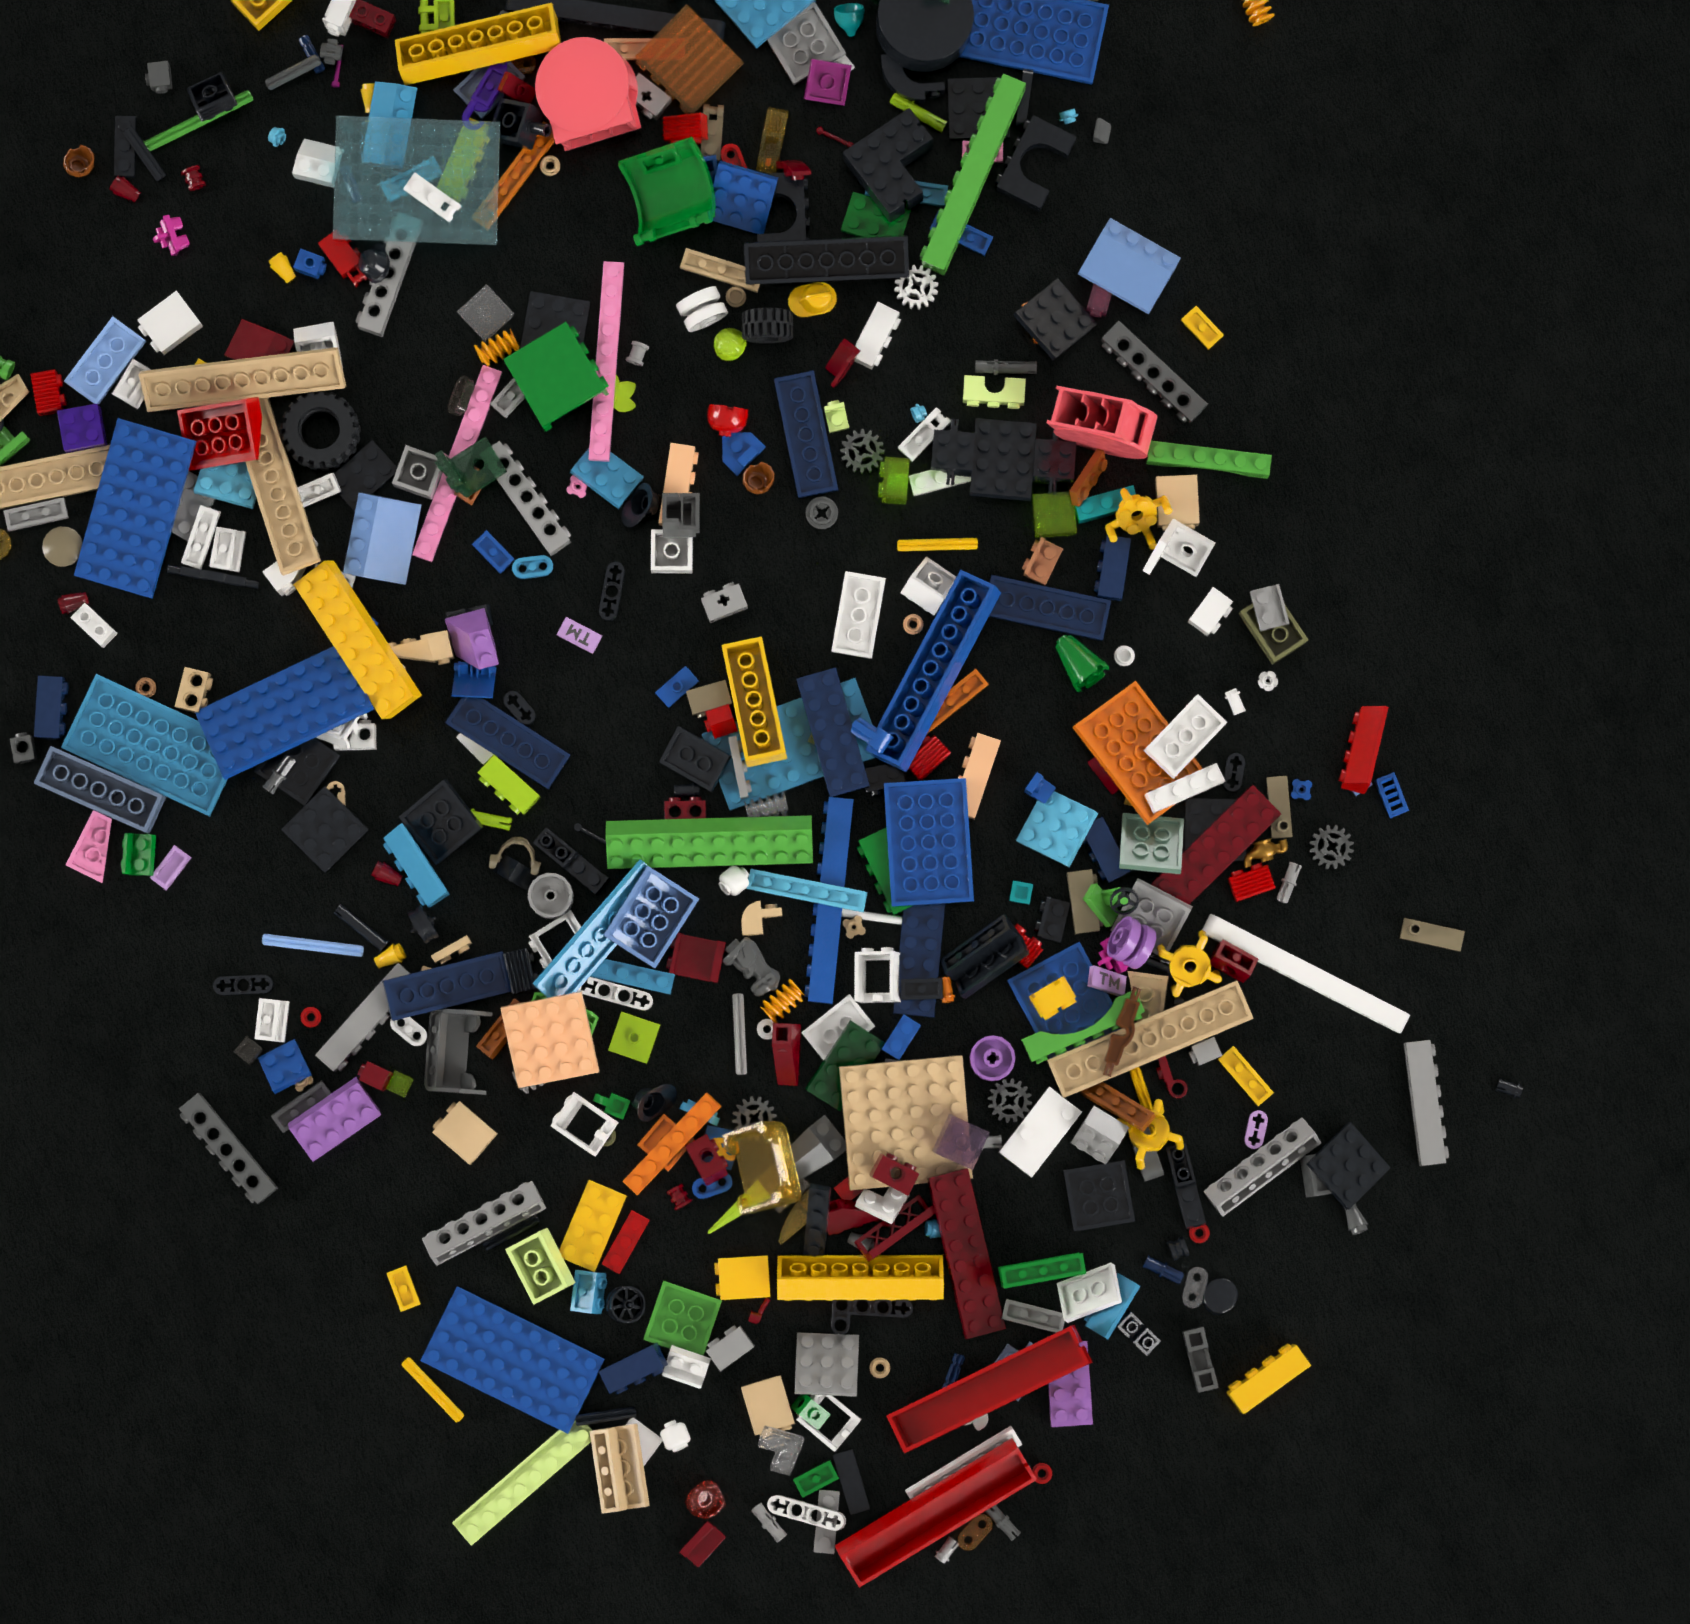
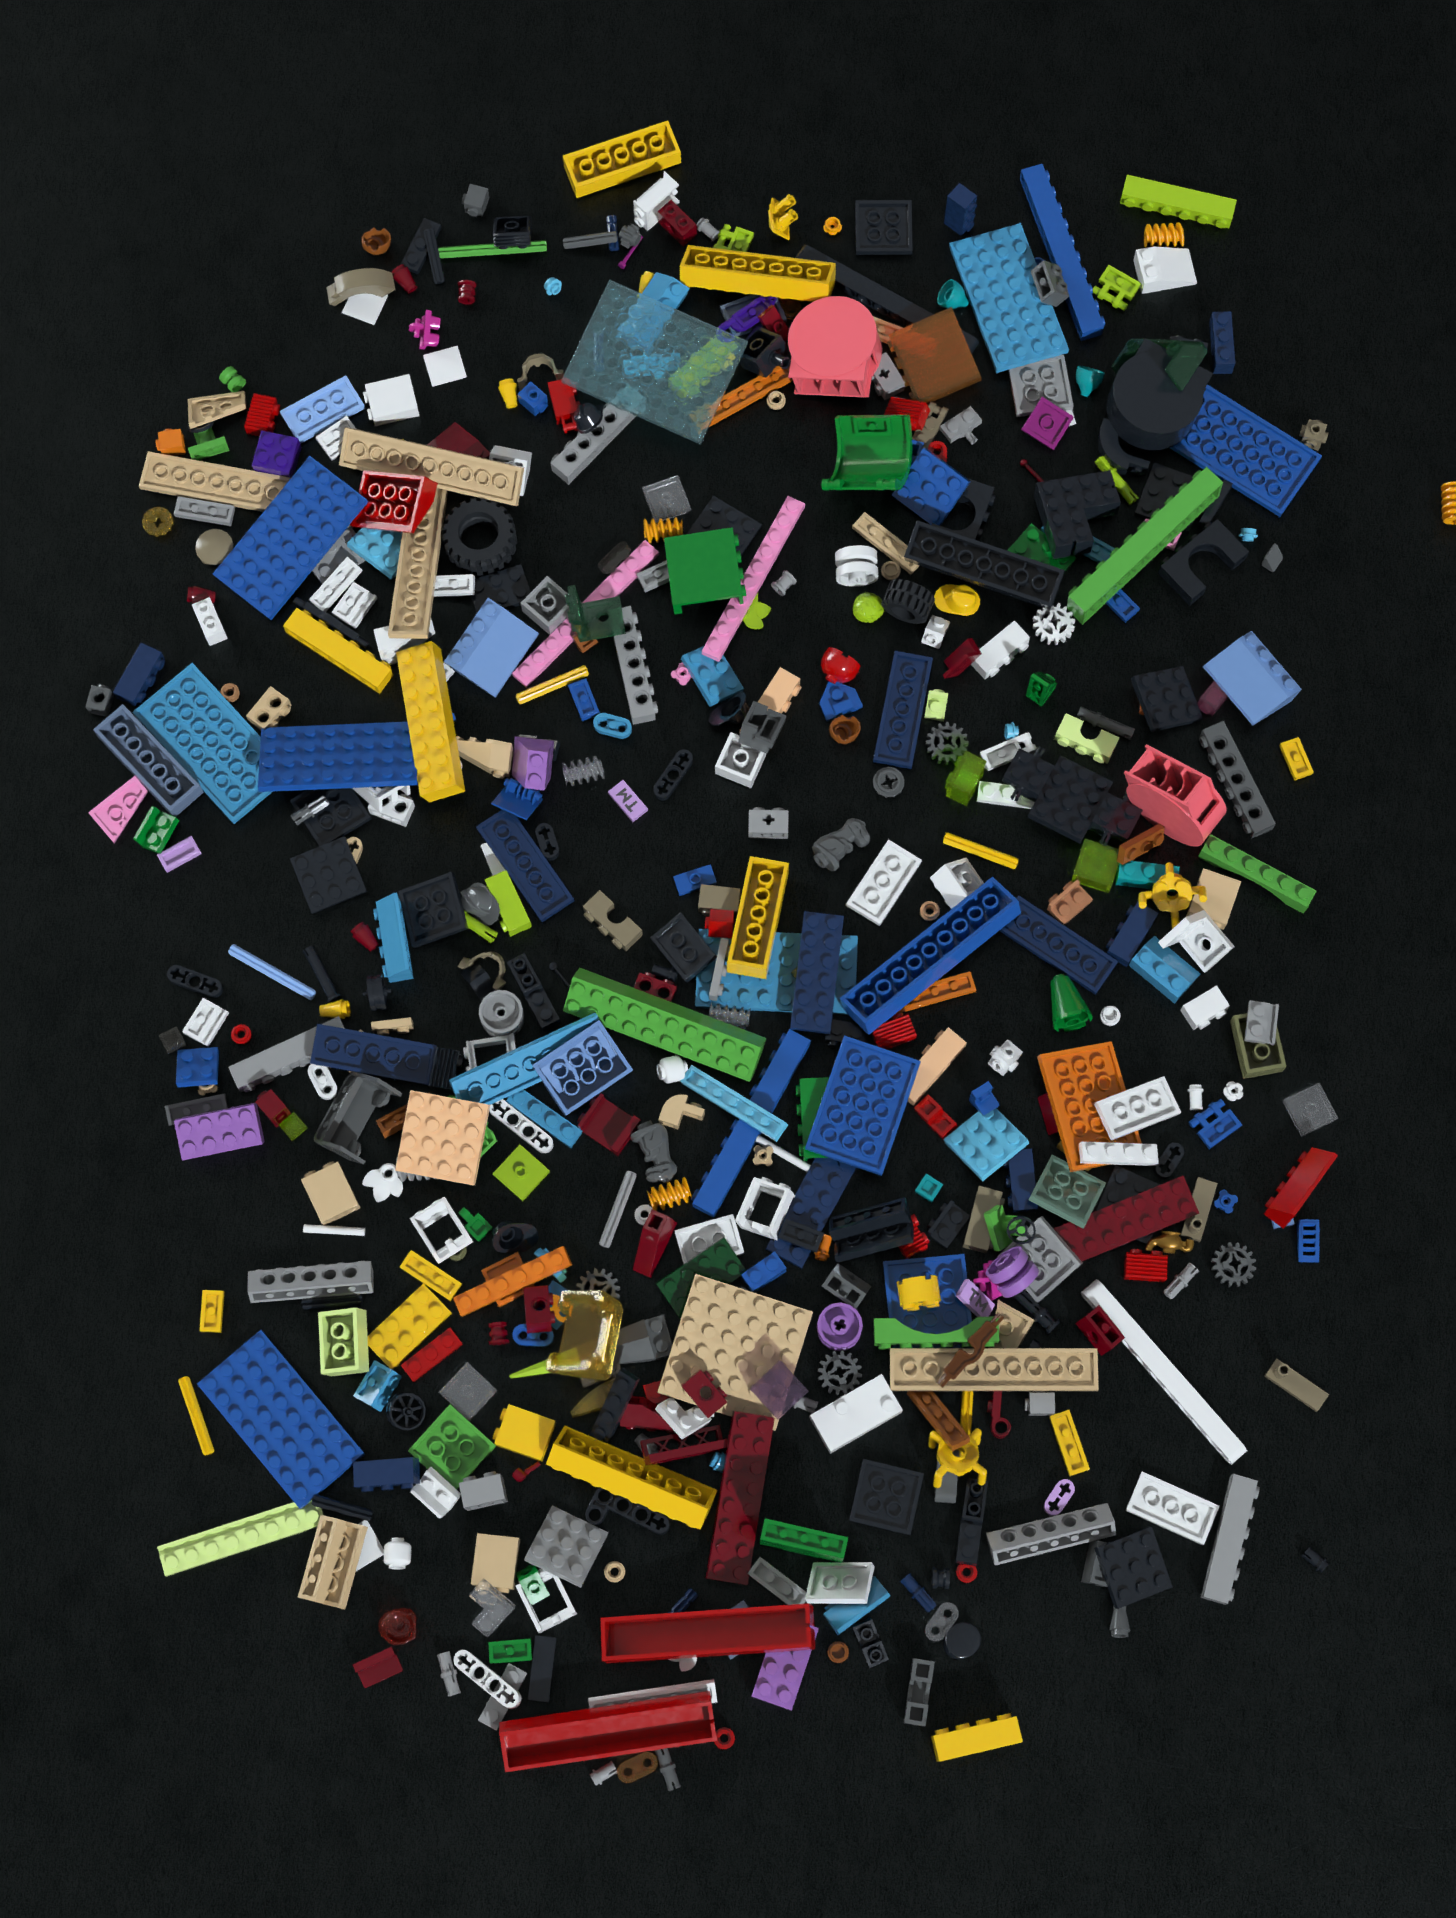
camera: 25 degrees right, 10 degrees down
dark grey brick [179,1093,278,1204] -> none
white slope [292,139,344,188] -> none
white plate [403,173,461,223] -> none
clear yellow slope [756,107,789,173] -> none
dark red slope [776,160,811,180] -> none
blue piece [850,717,893,754] -> none
light grey brick [1071,1106,1129,1164] -> none
yellow plate [1157,930,1222,997] -> none
none -> yellow brick [283,608,393,694]
none -> white bar [303,1224,365,1236]
none -> dark tan arch [326,268,395,306]
none -> white sticker [342,294,388,325]
none -> white plate [362,1163,403,1202]
none -> yellow plate [400,1250,462,1301]
none -> white sticker [423,346,467,387]
none -> clear plate [439,1362,497,1421]
none -> dark grey piece [461,882,500,926]
none -> yellow axle [516,665,589,704]
none -> dark tan helmet [517,354,565,391]
none -> clear piece [562,756,605,786]
none -> dark tan arch [583,890,643,951]
none -> light grey pin [697,218,720,241]
none -> dark grey animal [812,818,870,871]
none -> dark grey brick [822,1263,872,1309]
none -> dark orange plate [828,1642,849,1663]
none -> red slope [914,1095,957,1139]
none -> white bracket [922,615,950,649]
none -> light grey plate [940,406,982,444]
none -> white brick [988,1039,1023,1076]
none -> green slope [1026,672,1057,707]
none -> white plate [1125,1472,1219,1545]
none -> dark azure slope [1129,936,1200,1004]
none -> blue plate [1188,1099,1242,1149]
none -> clear plate [1283,1083,1338,1137]

